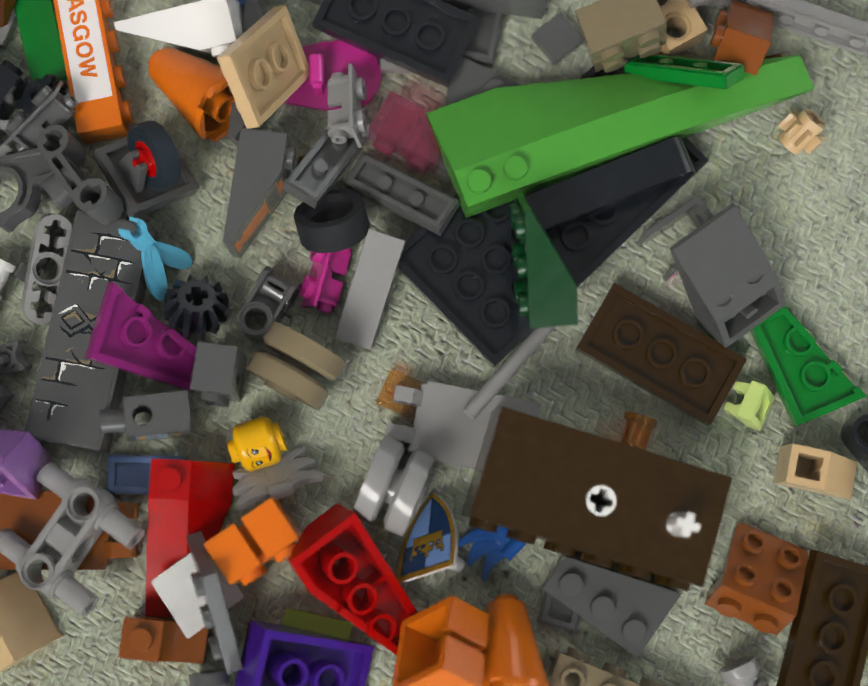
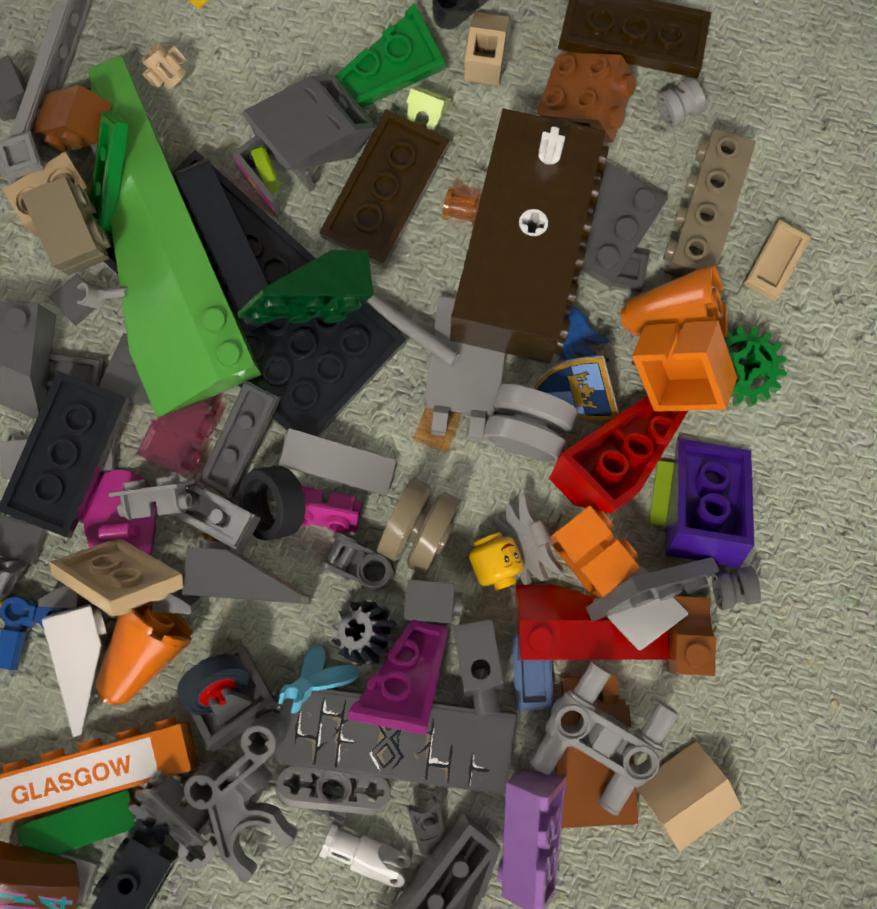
camera: 85 degrees left, 0 degrees up
none -> light grey hand [77,283,128,308]
none -> lime tile [250,147,280,194]

